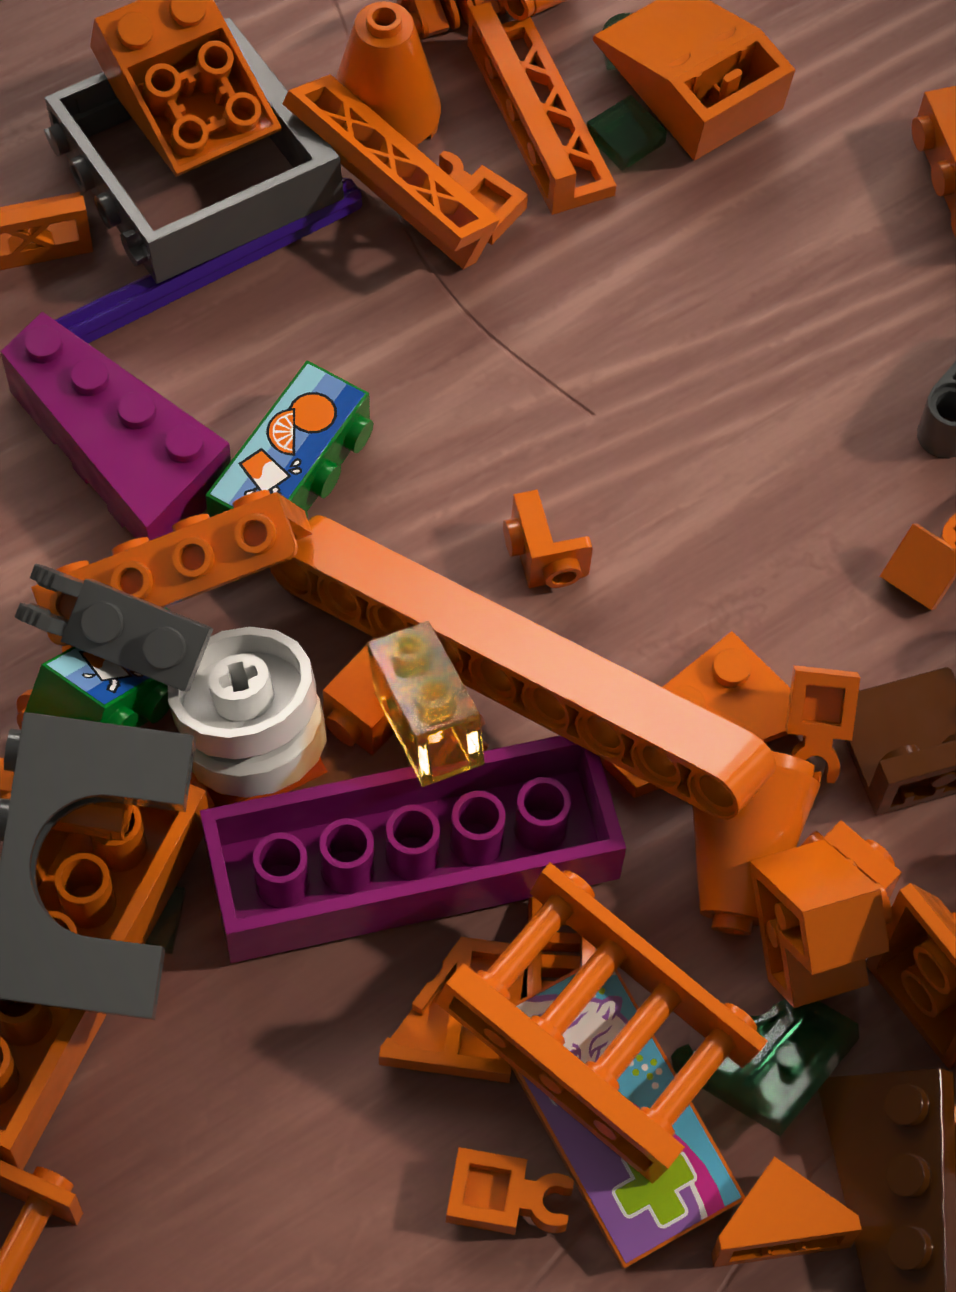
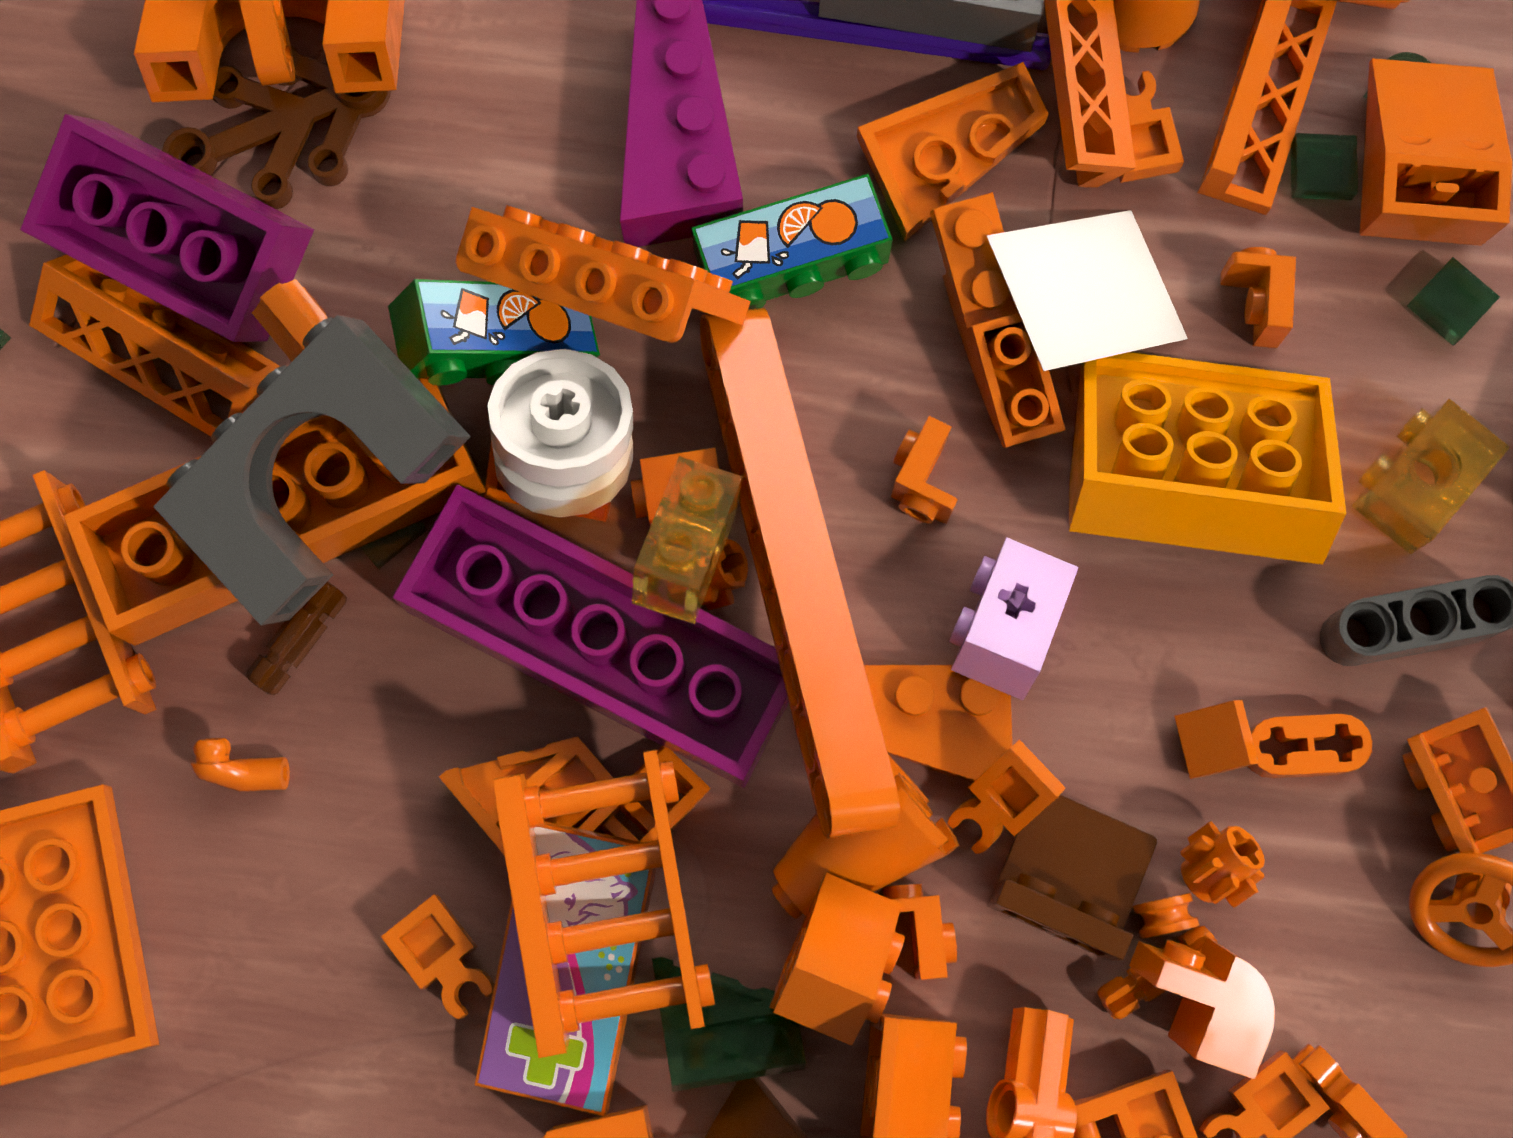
camera: 45 degrees right, 15 degrees up
dark grey hinge [15,564,214,692] -> none
none -> orange arm [191,738,290,791]
none -> reddish brown axle [246,581,347,695]
none -> orange wing [857,62,1049,241]
none -> orange slope [930,192,1066,448]
none -> brick [949,537,1079,700]
none -> white sticker [987,210,1188,371]
none -> light orange slope [1069,352,1346,565]
none -> orange bracket [1220,247,1296,348]
none -> clear yellow brick [1351,398,1510,554]
none -> clear green tile [1407,257,1500,346]

